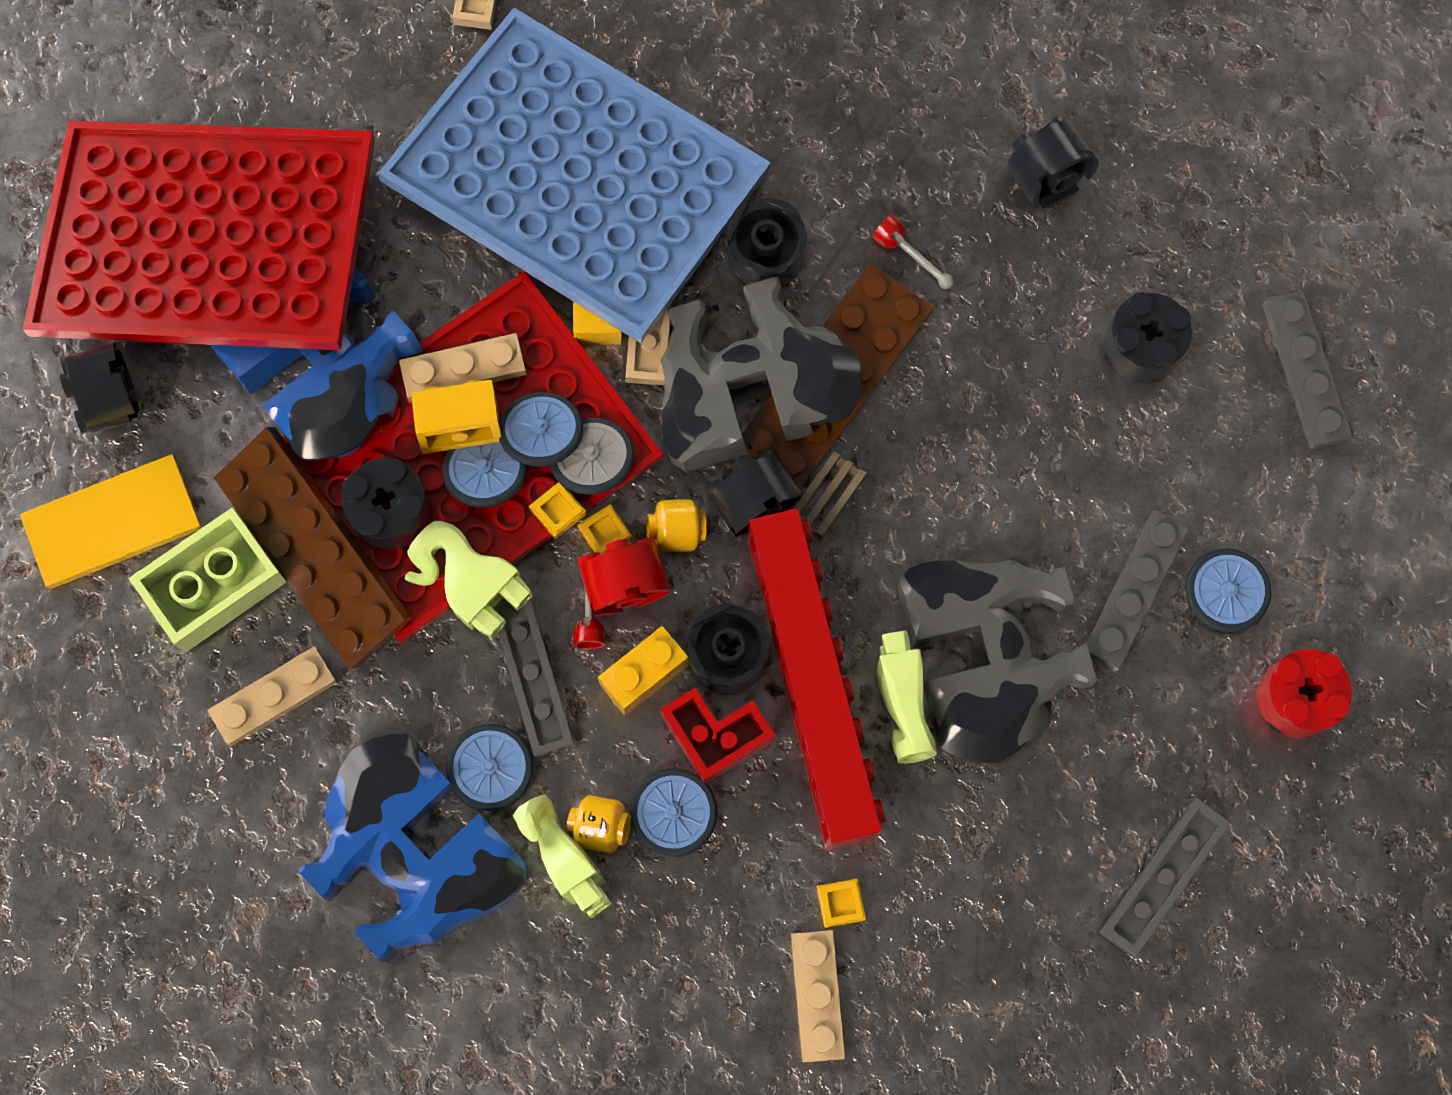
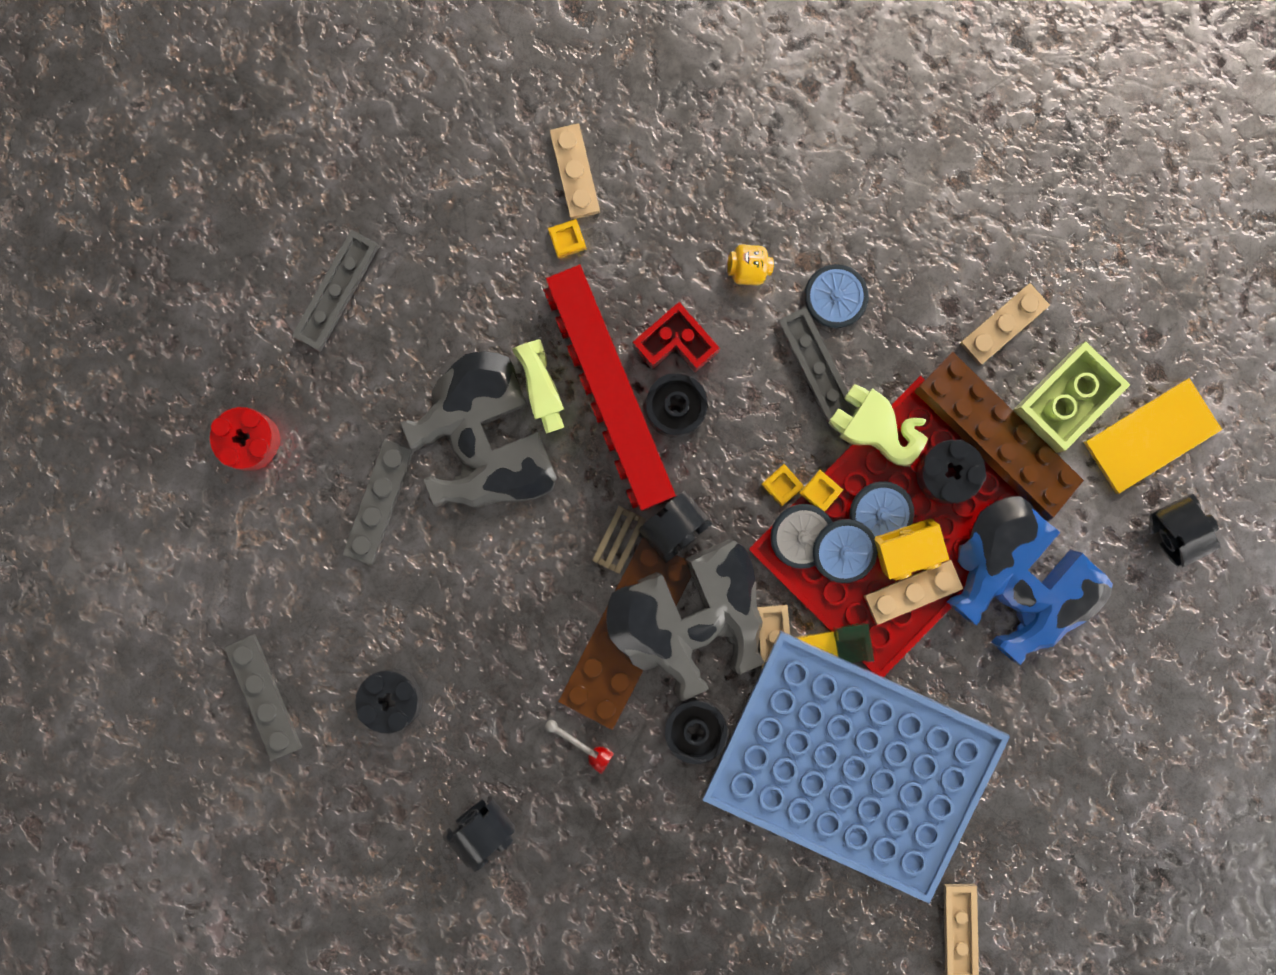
camera: 175 degrees right, 10 degrees up
red plate [23,121,375,350] -> none
blue animal [298,734,528,962] -> none
yellowish green hips [513,794,612,918] -> none
red hinge [573,552,605,650] -> none
red brick [577,537,670,616] -> none
yellow brick [598,626,688,716] -> none
medium blue wheel [630,768,717,857] -> none
yellow head [646,499,706,552] -> none
medium blue wheel [1186,549,1271,632] -> none
none -> panel [833,623,874,663]

